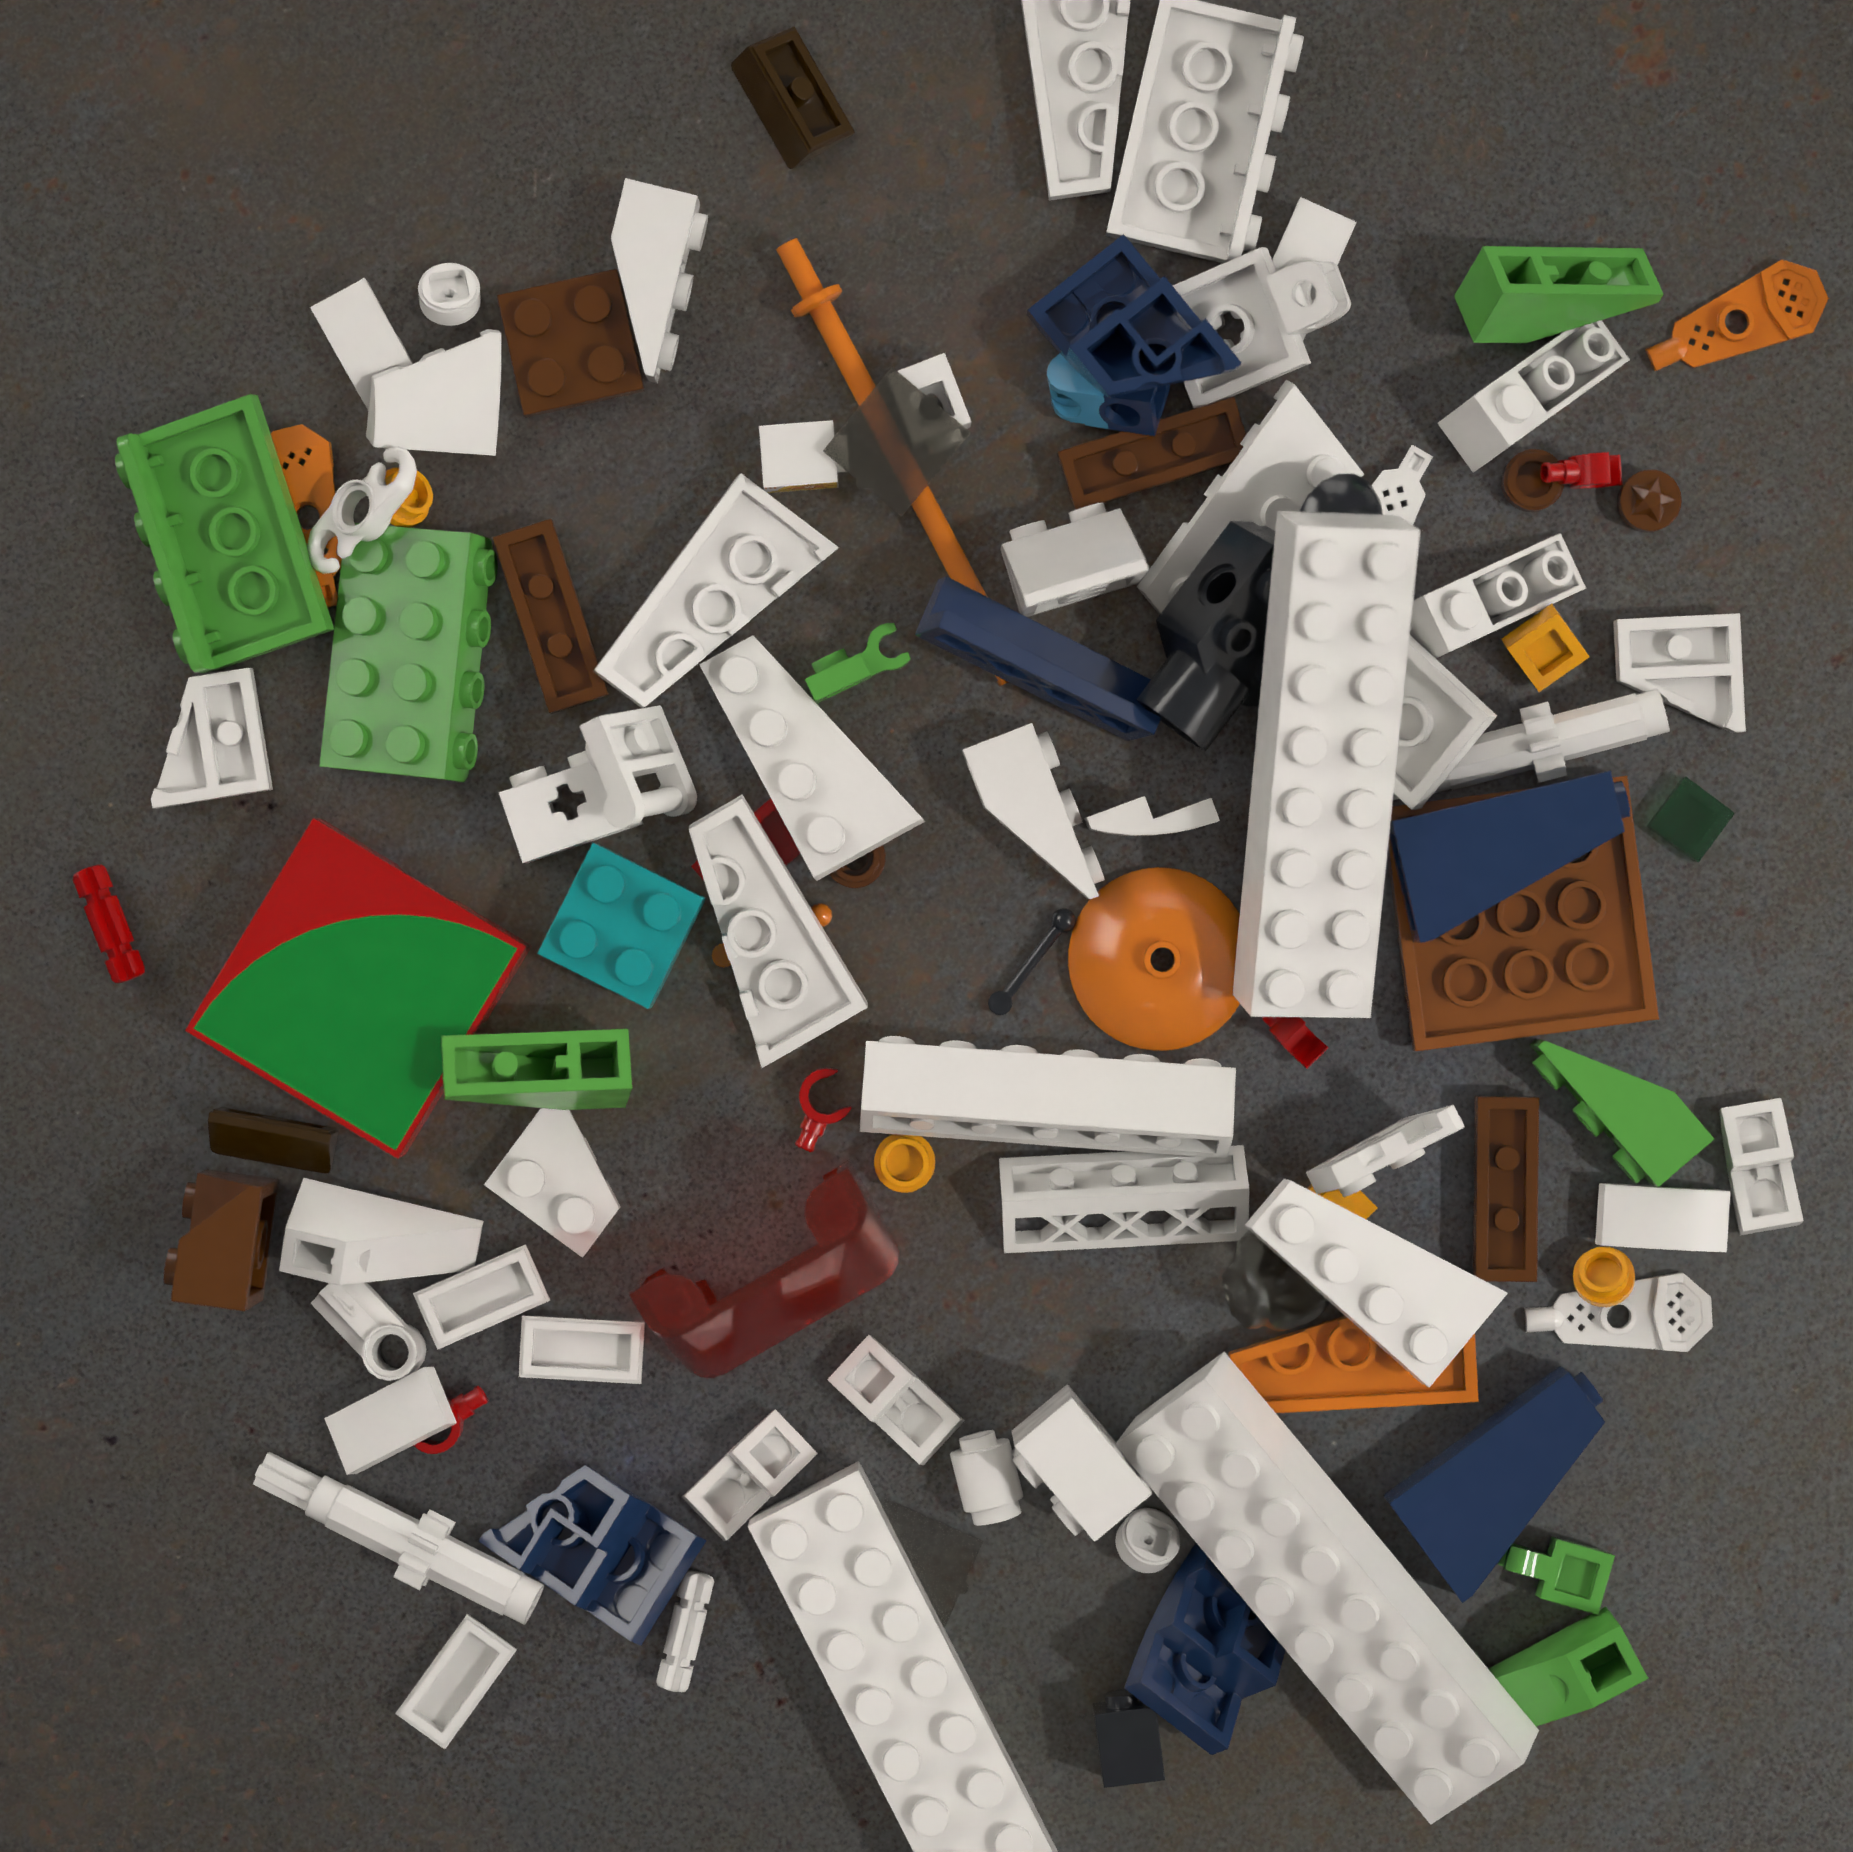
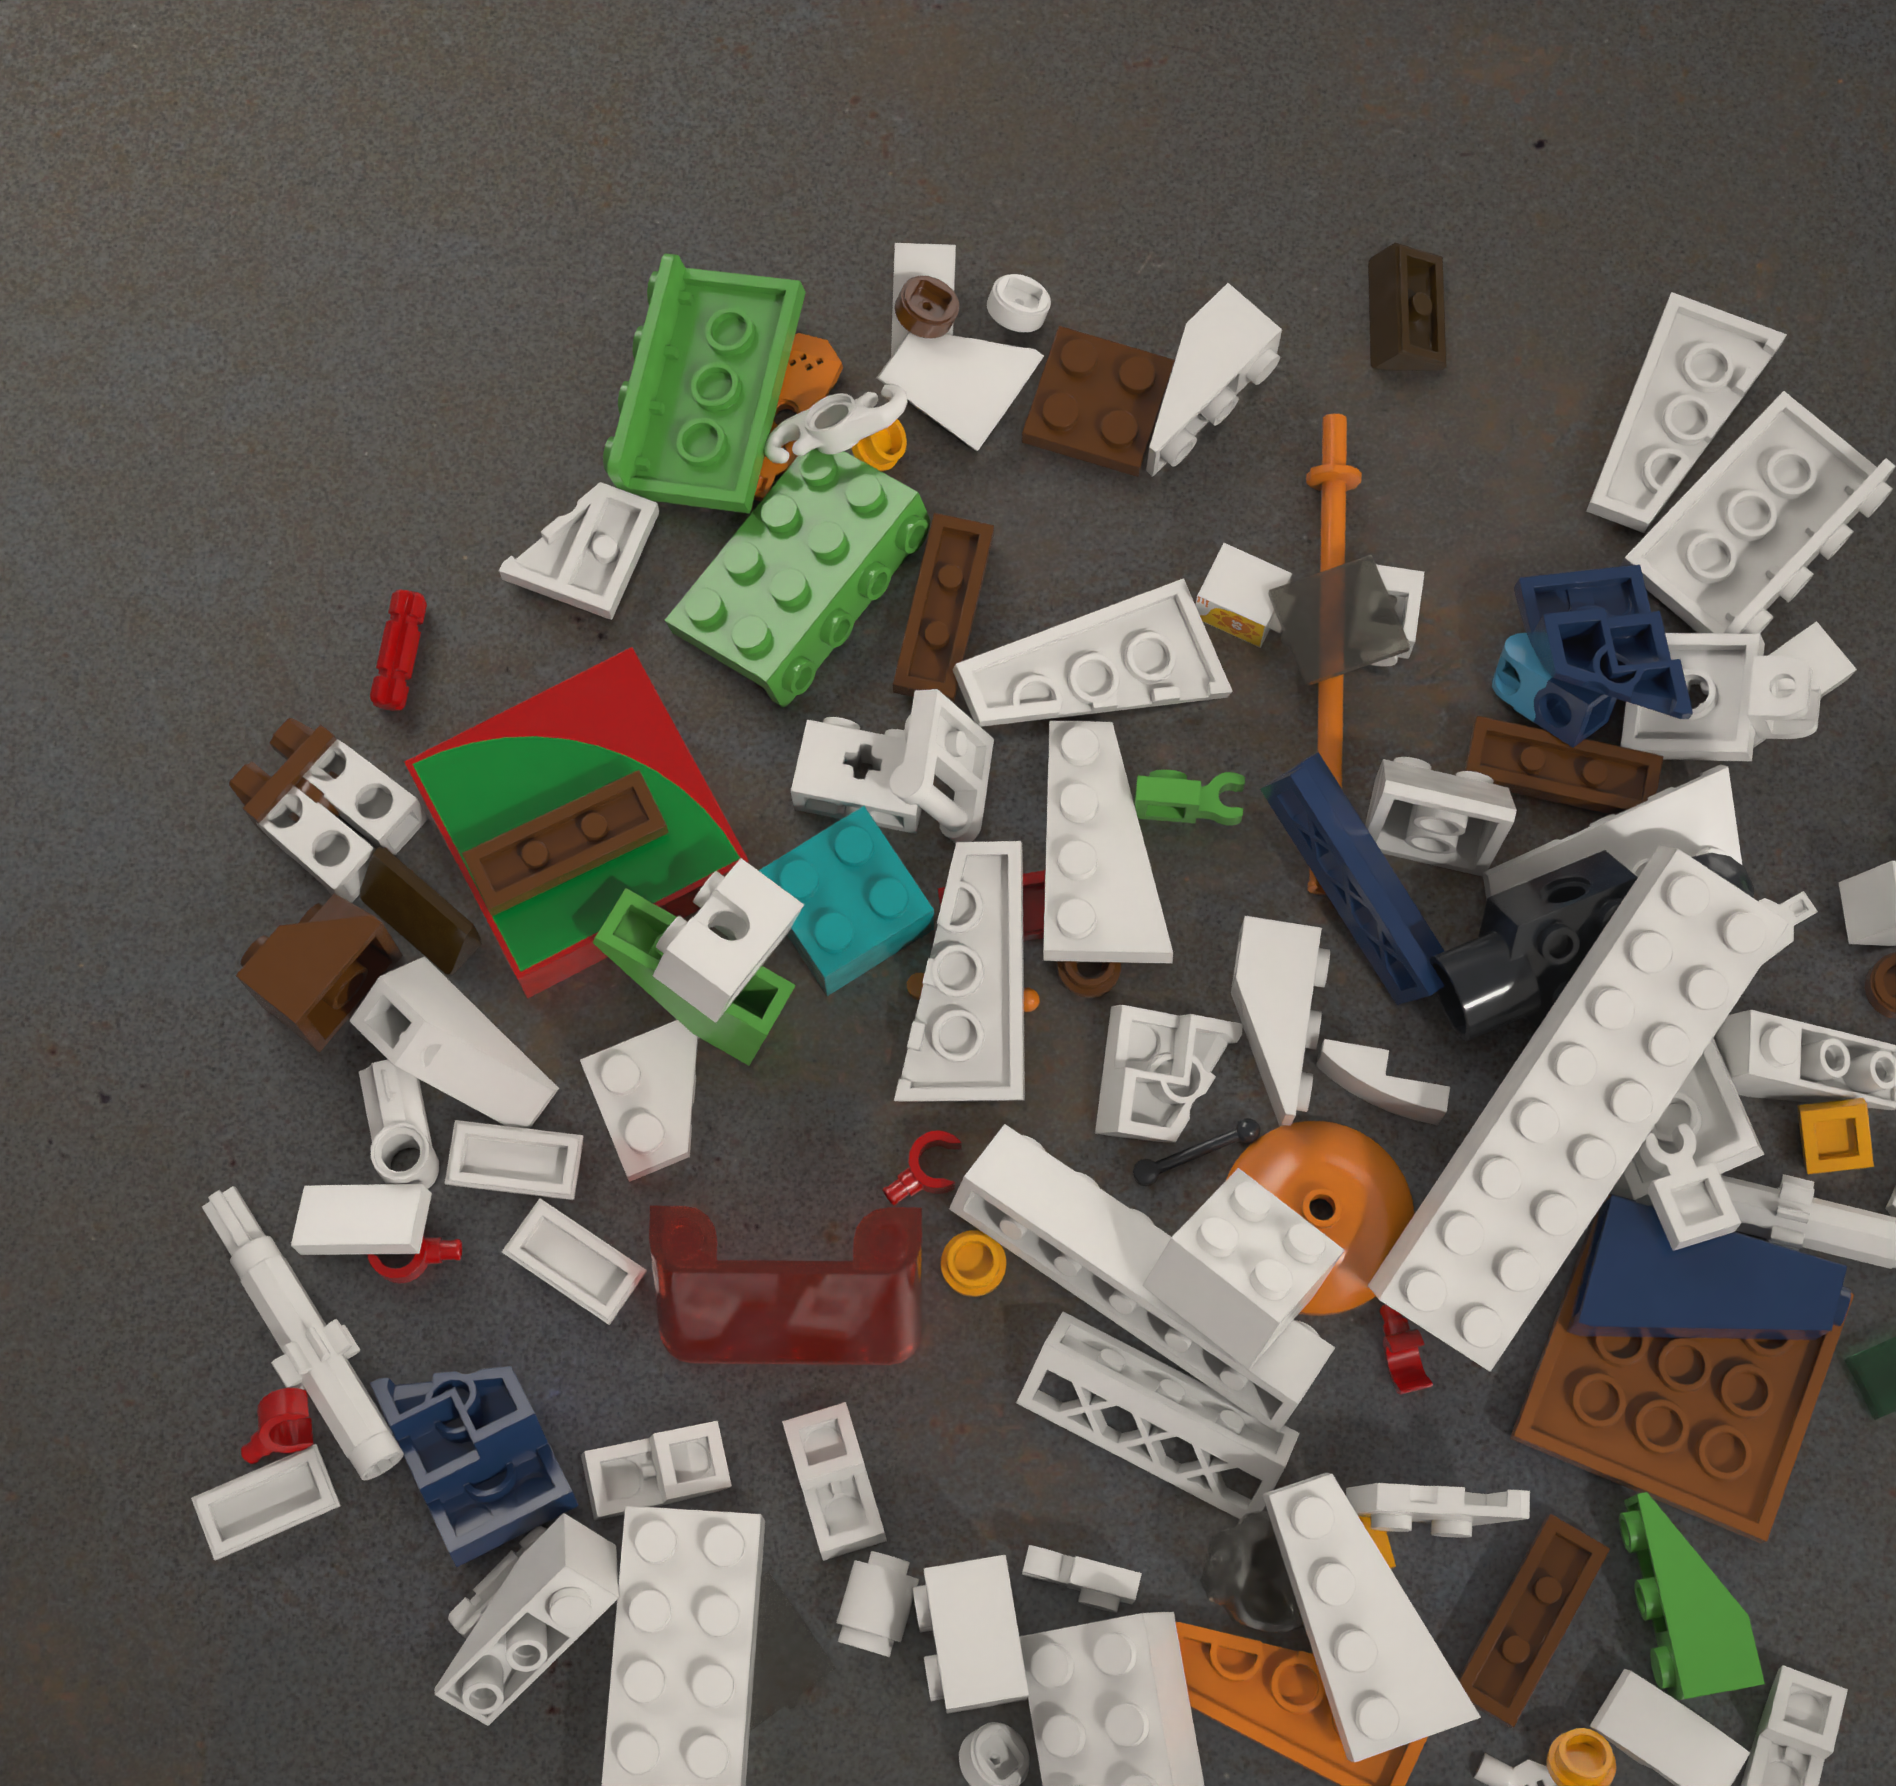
camera: 30 degrees right, 15 degrees down
none -> white hips [229,718,429,903]
none -> red piece [241,1388,313,1464]
none -> white slope [435,1513,619,1726]
none -> reddish brown plate [462,770,669,916]
none -> white brick [653,858,804,1023]
none -> reddish brown tile [894,276,959,339]
none -> white plate [1022,1545,1142,1612]
none -> white slope [1095,1005,1243,1142]
none -> white brick [1142,1168,1344,1370]
none -> white plate [1639,1123,1741,1251]

